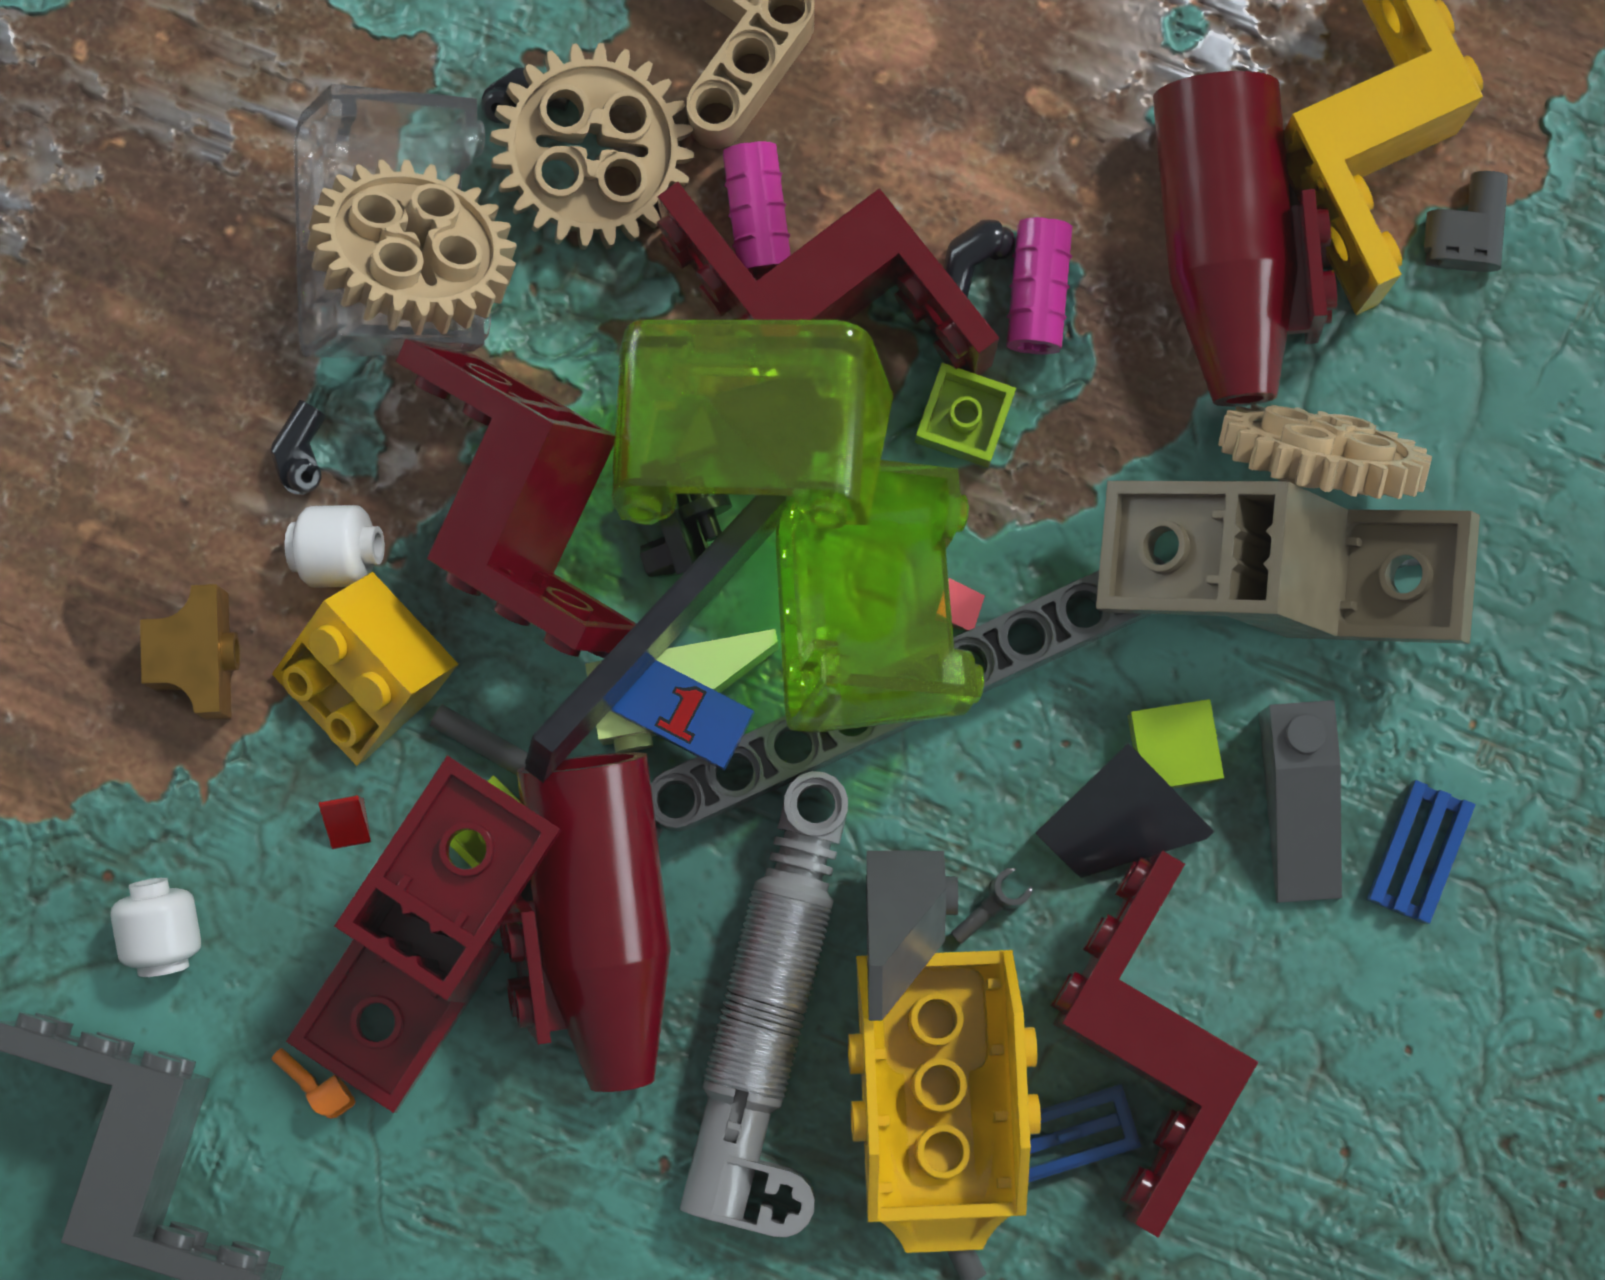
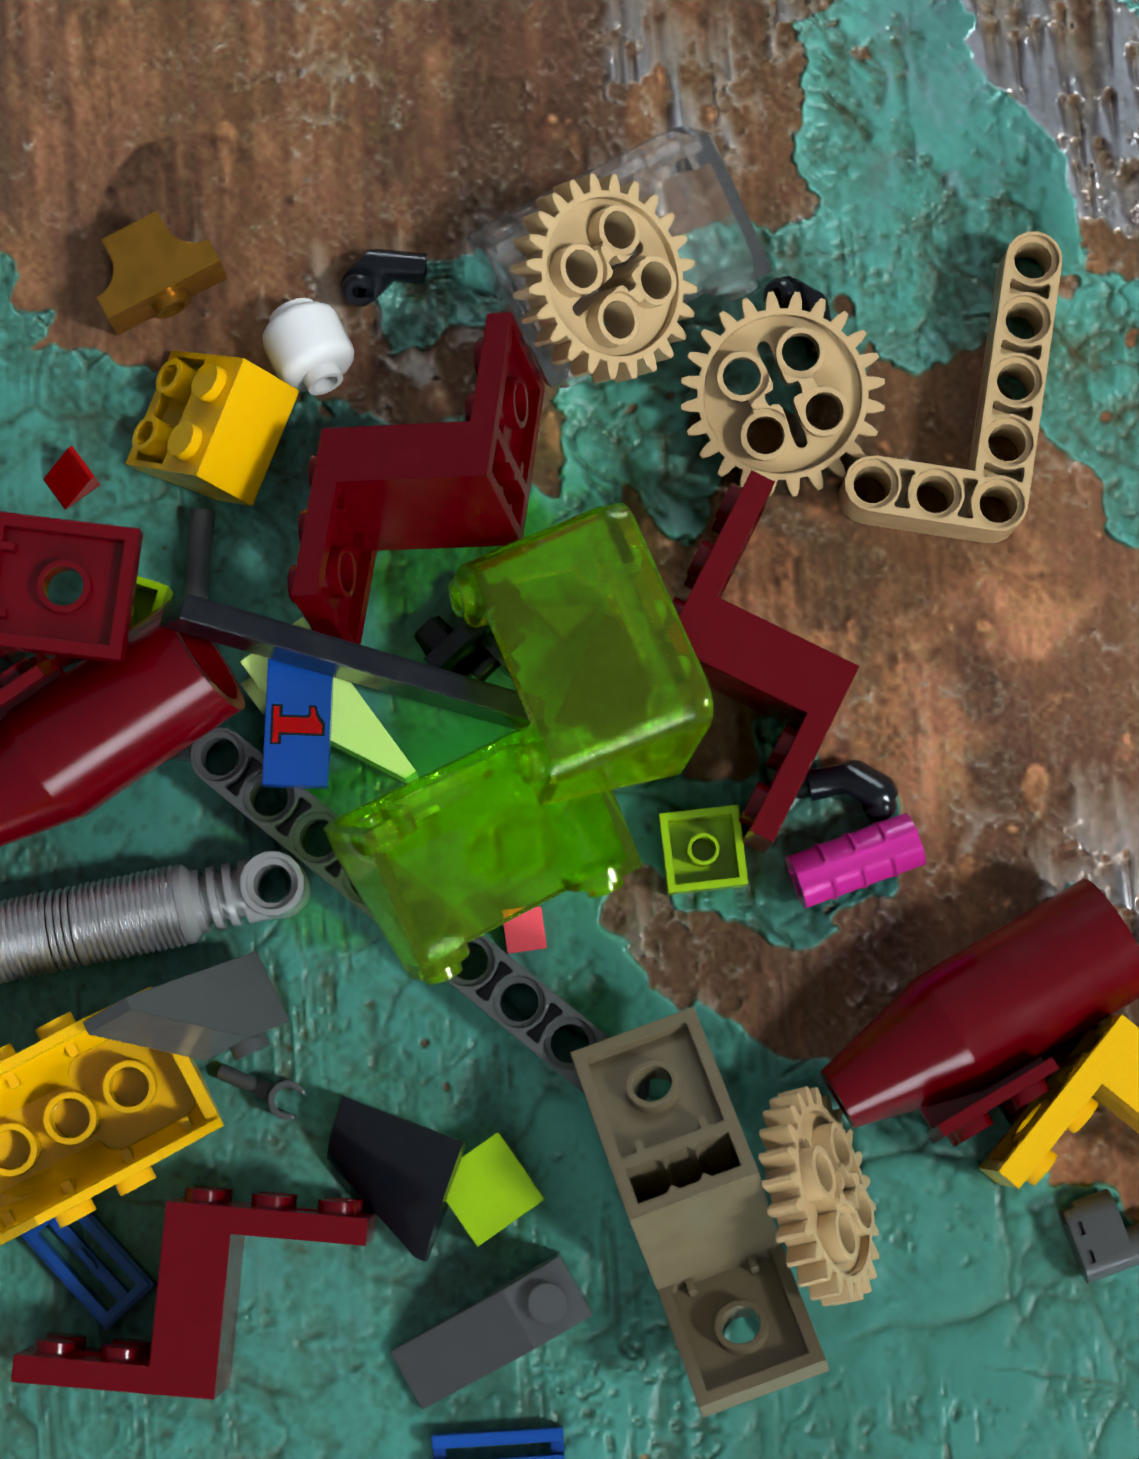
camera: 60 degrees right, 0 degrees up
dark pink axle [723,141,791,278] -> none

